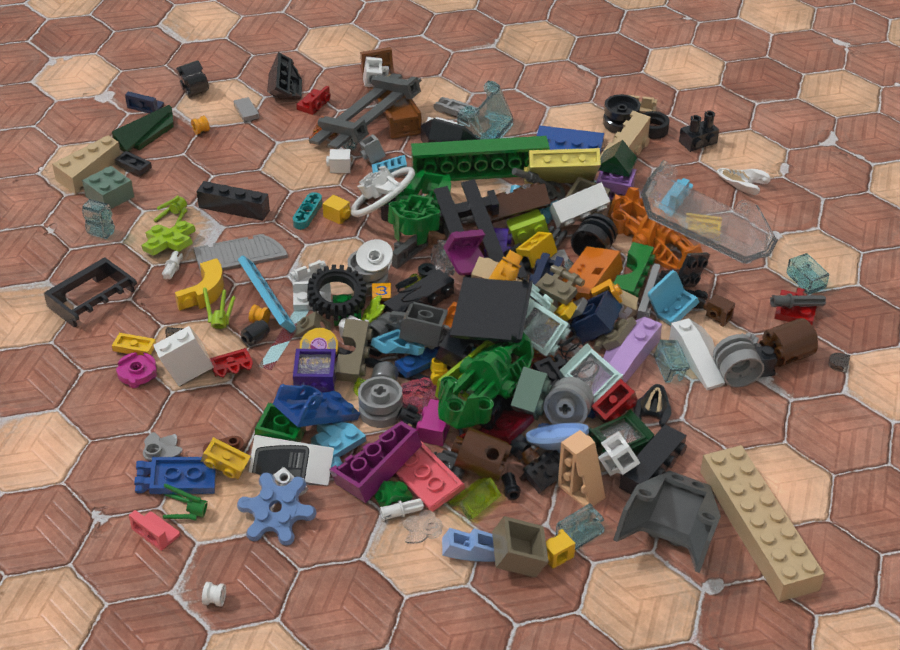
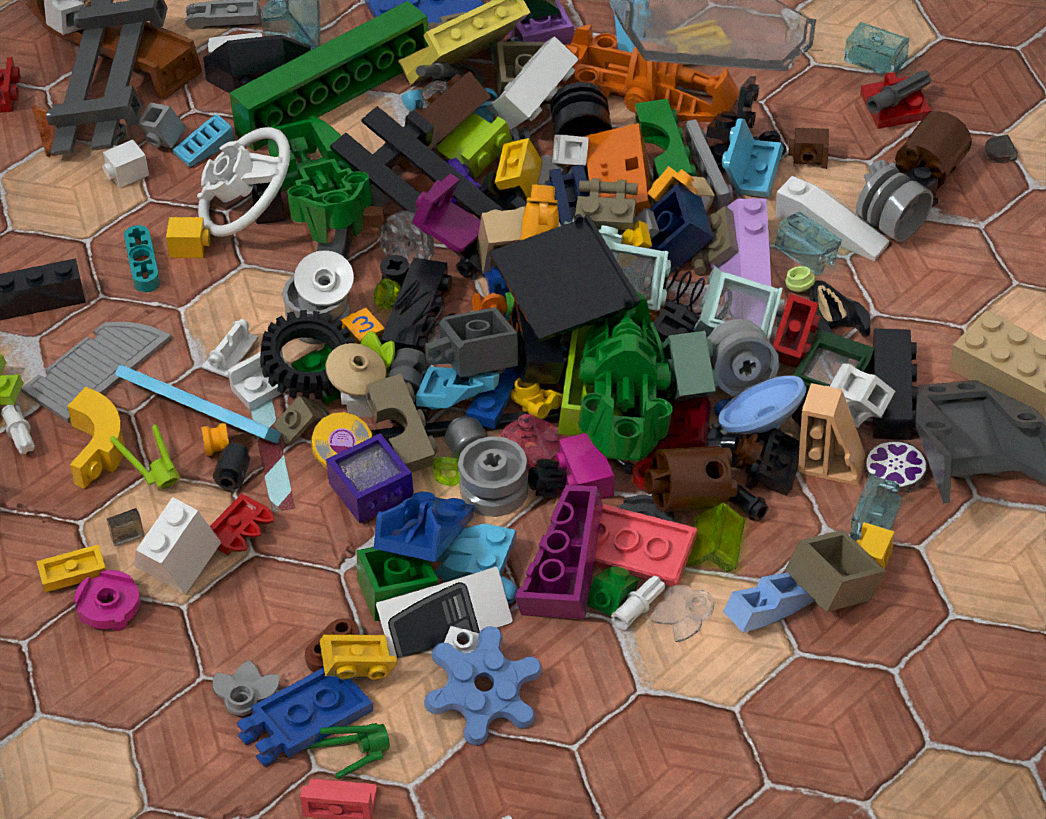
camera: 30 degrees left, 5 degrees up
none -> tan dish [326,343,386,397]
none -> white brick [552,135,589,166]
none -> yellowish green plate [785,266,815,292]
none -> tile [865,441,927,494]

